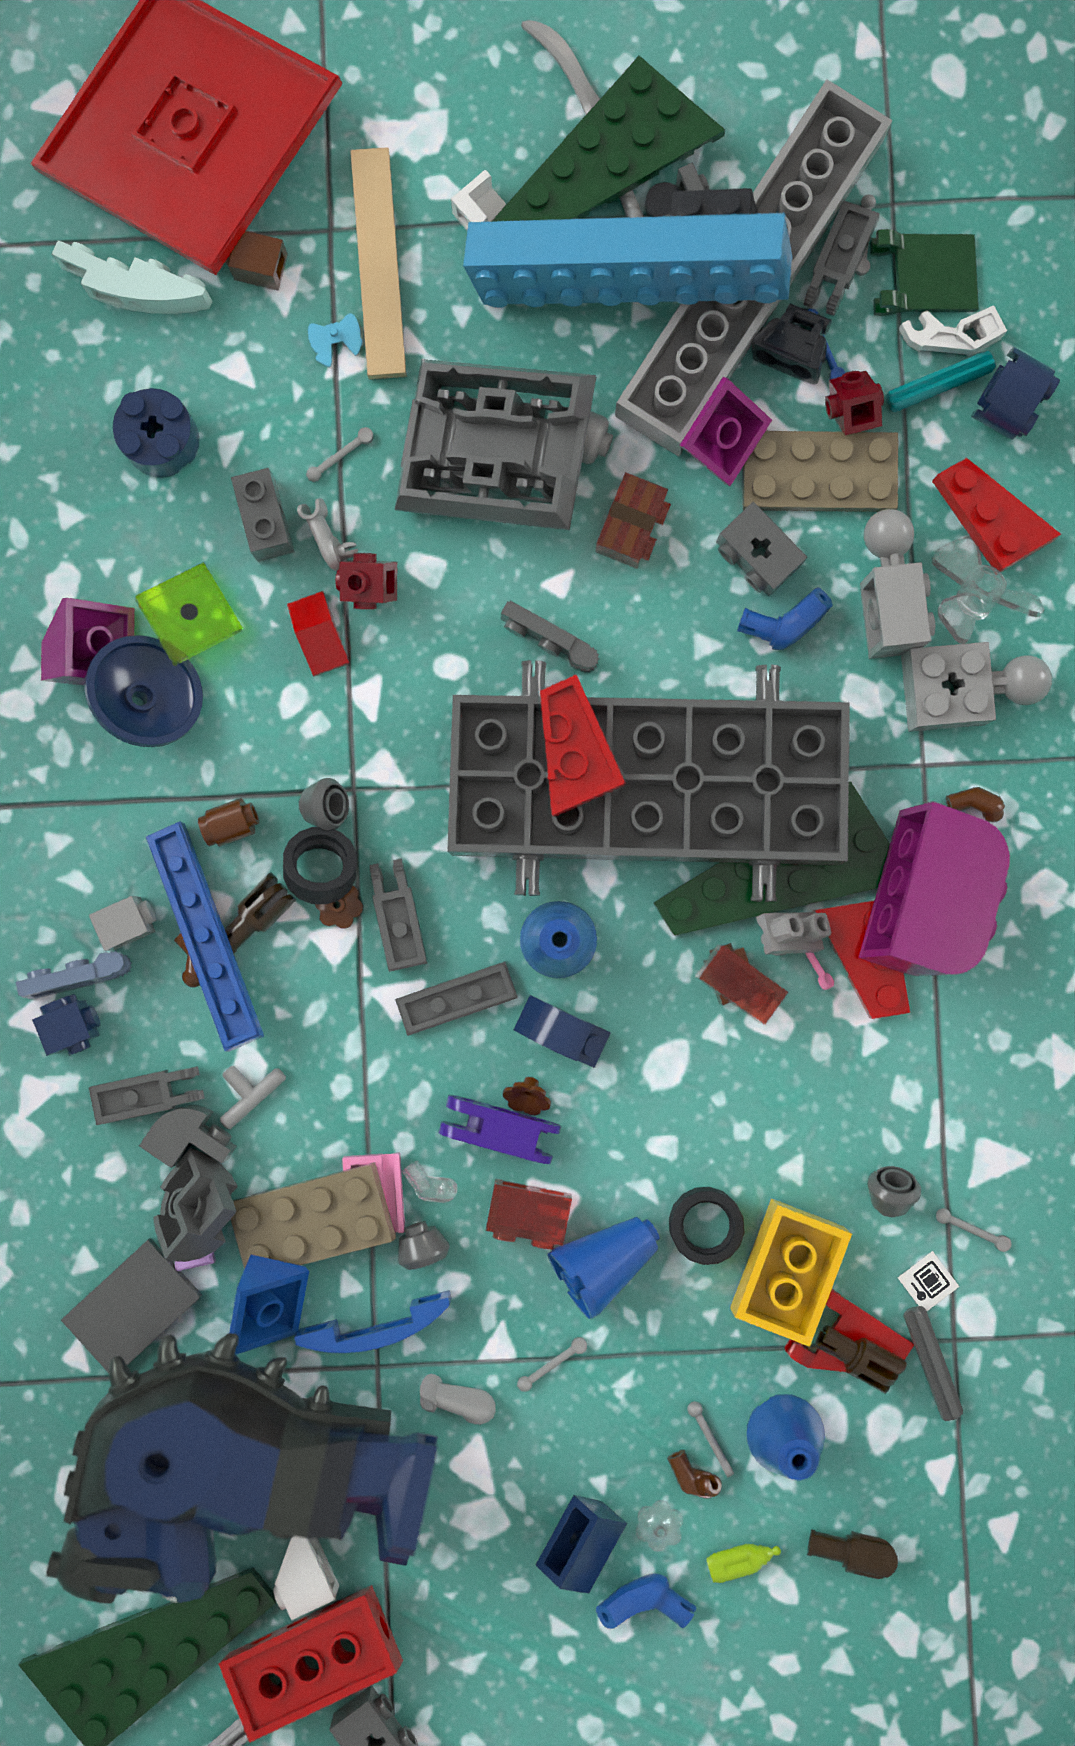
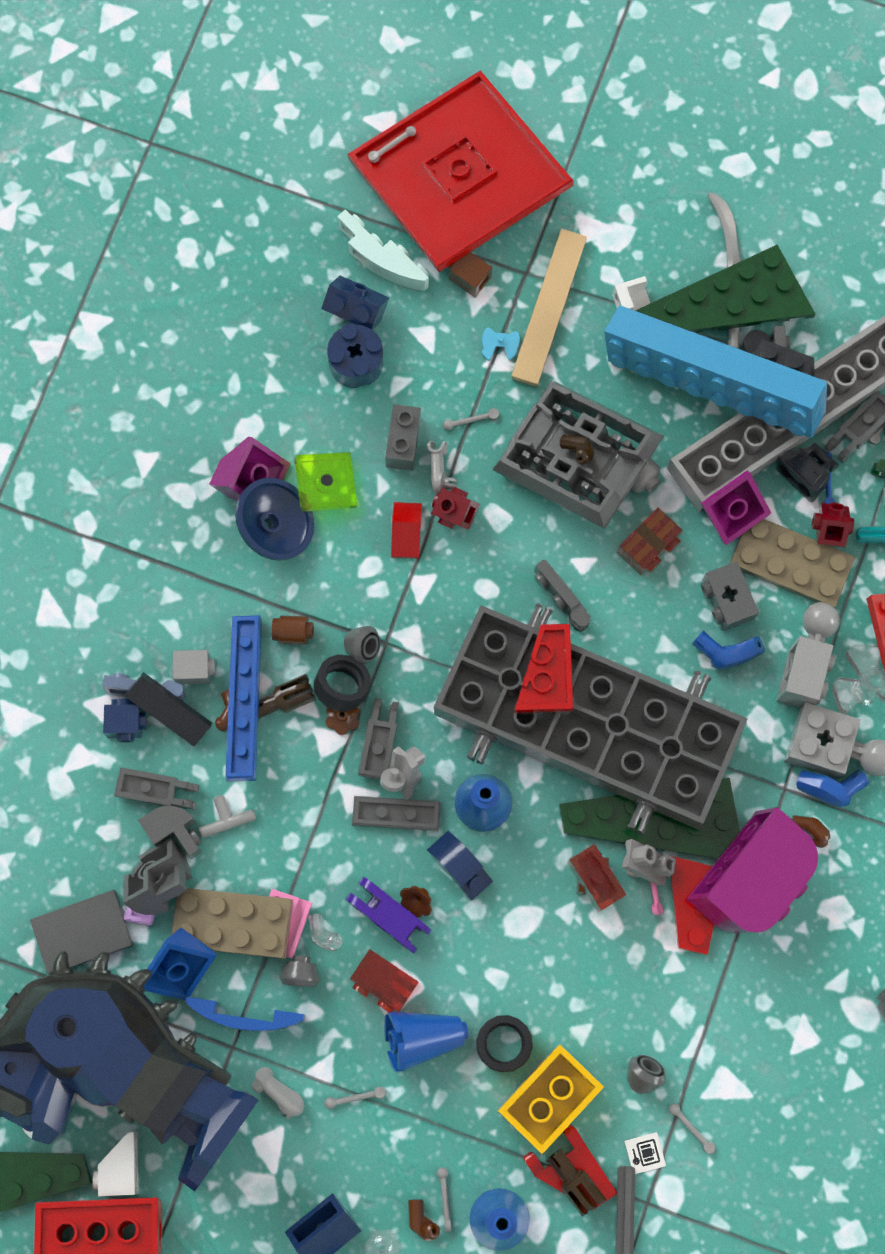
camera: 20 degrees right, 10 degrees down
none -> black tile [125,672,212,746]
none -> dark blue brick [321,275,390,330]
none -> light grey hinge [368,126,416,163]
none -> light grey hips [380,746,426,801]
none -> dark brown arm [560,435,594,465]
none -> blue arm [796,770,869,807]

